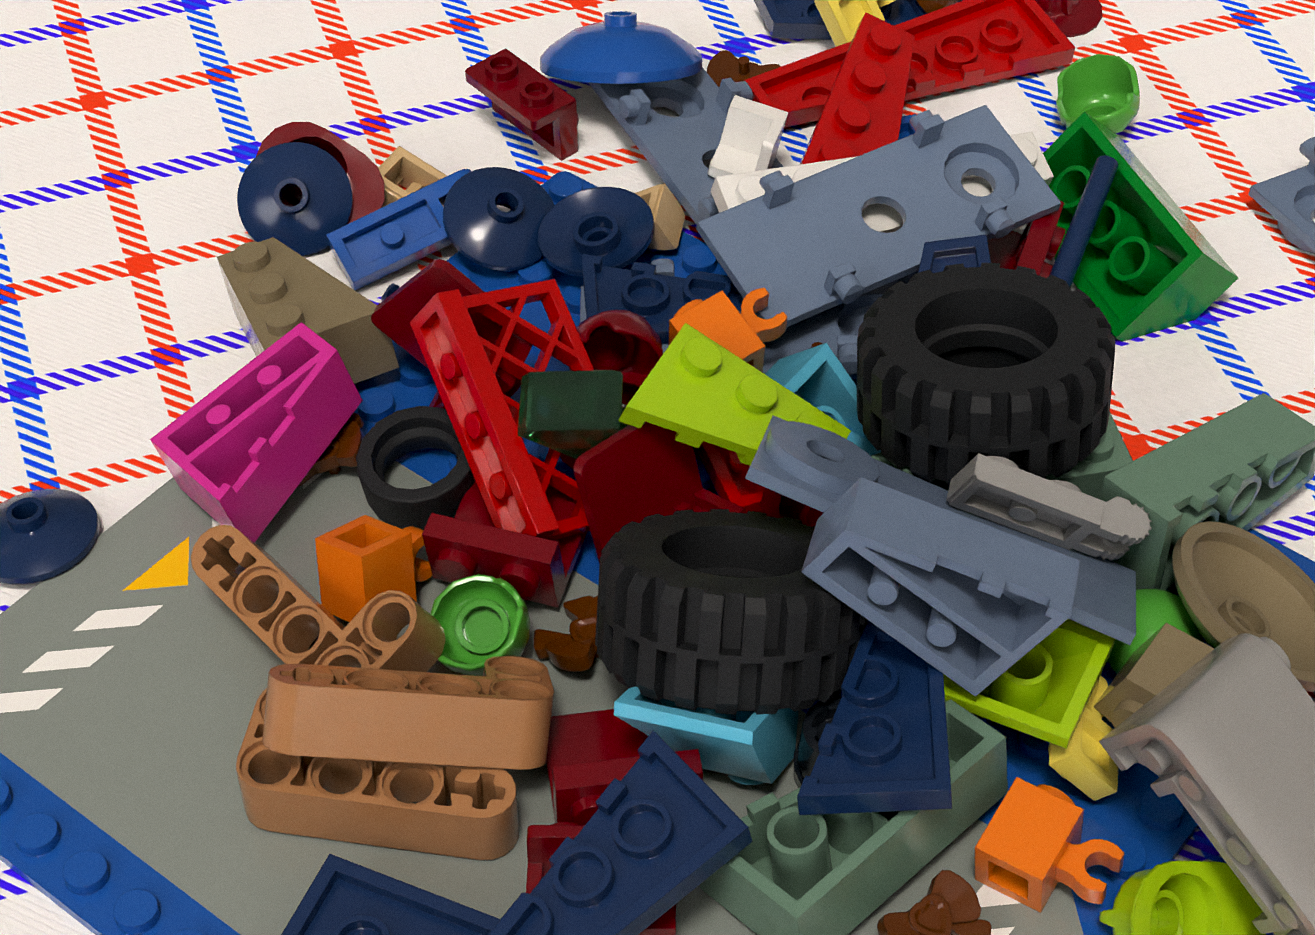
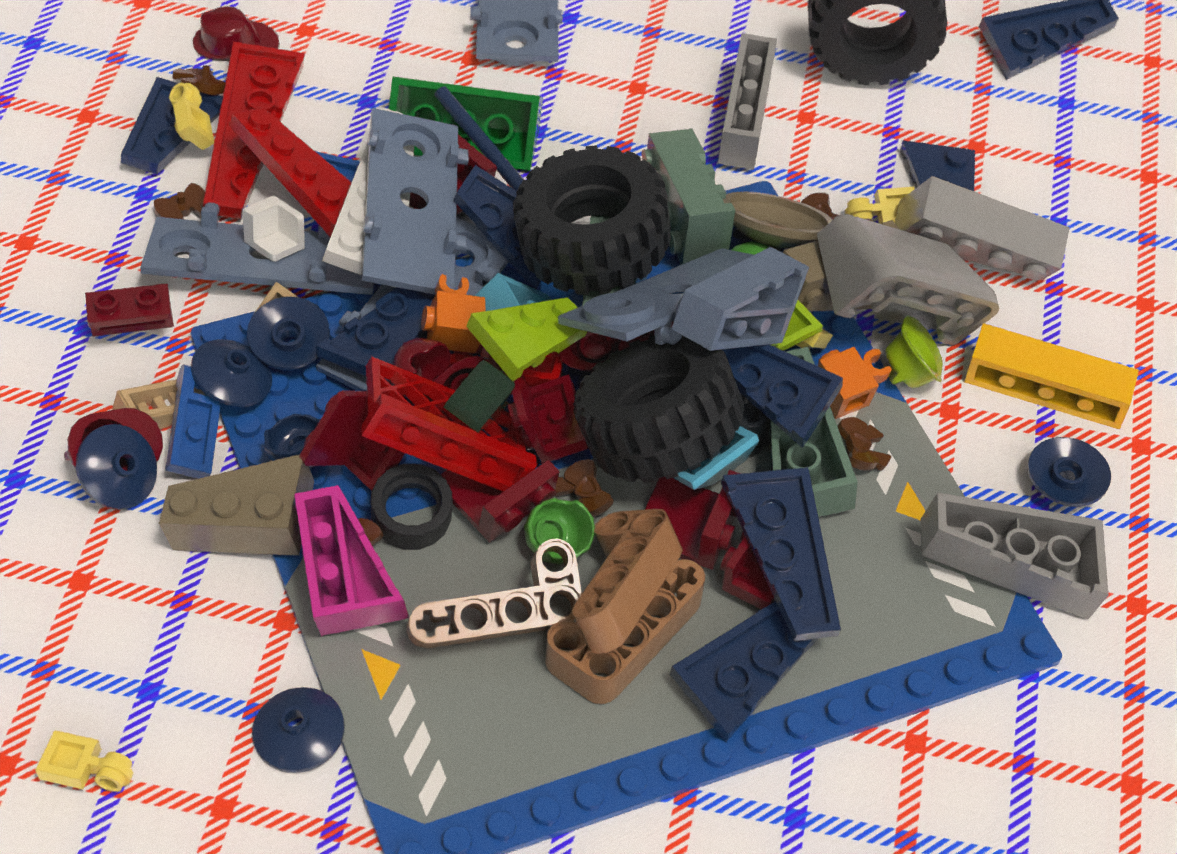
camera: 65 degrees left, 5 degrees up
orange brick [315,515,432,622] -> none
blue dish [540,11,702,84] -> none
light grey hinge [946,453,1152,561] -> none
bright green hair [1056,54,1140,134] -> none

